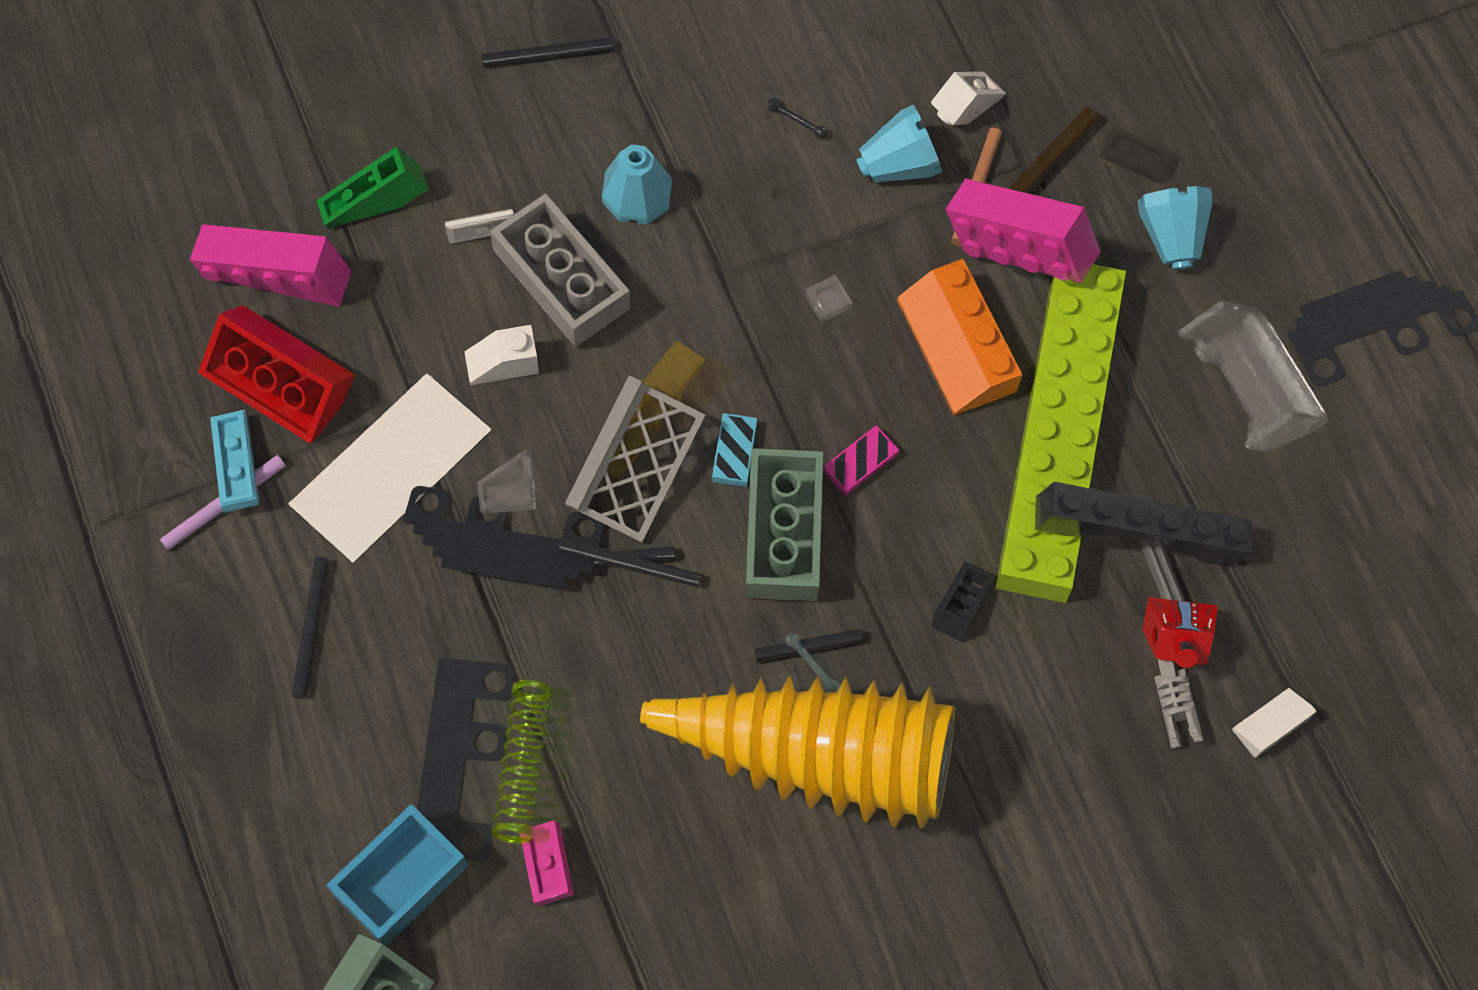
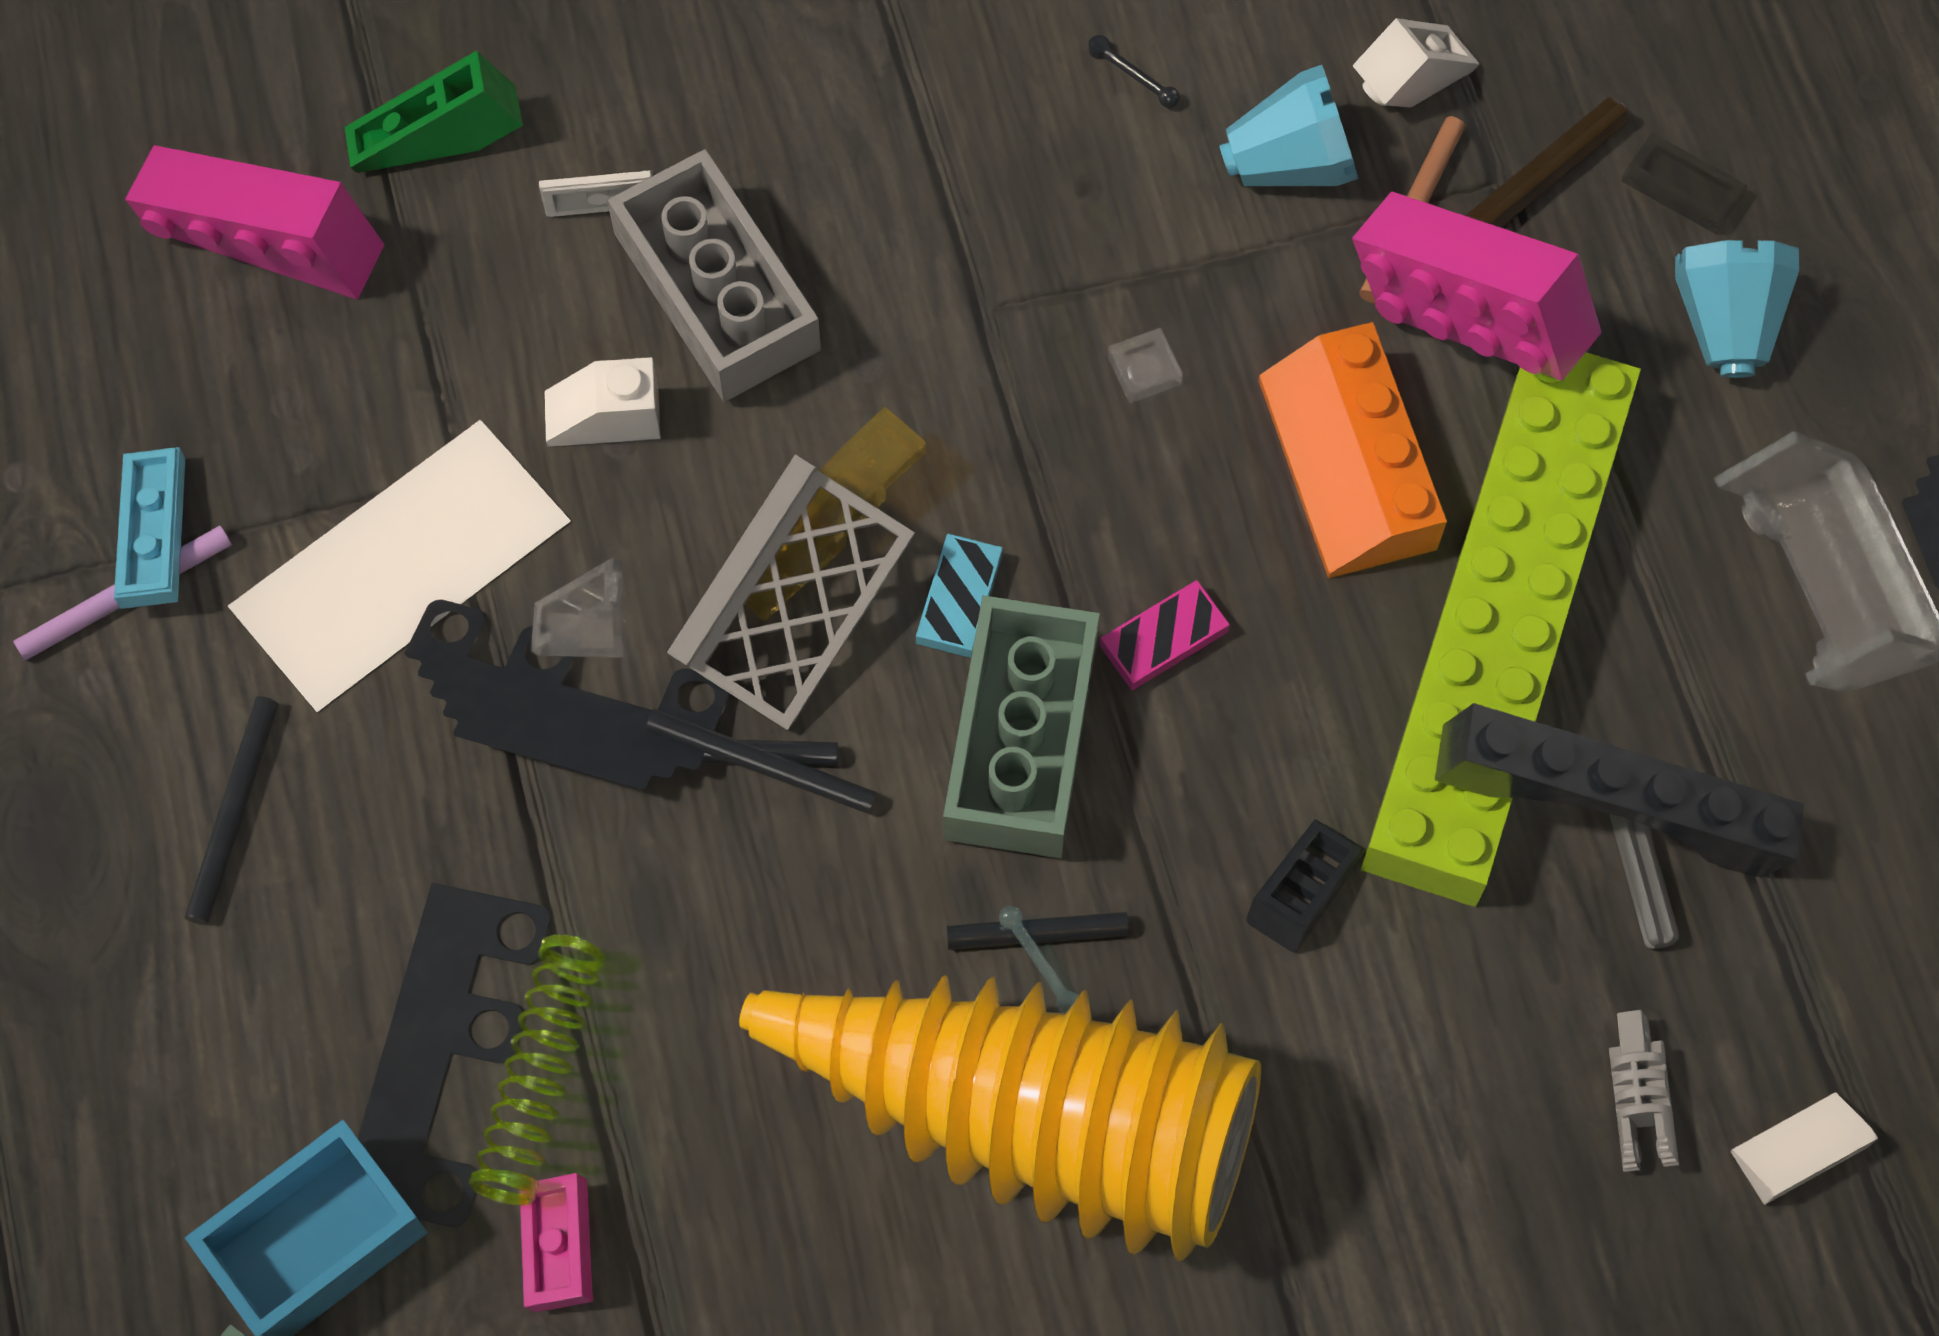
camera: 10 degrees right, 0 degrees up
red slope [198,305,355,444] -> none
medium azure cone [602,145,672,225] -> none
red torso [1142,597,1218,668] -> none

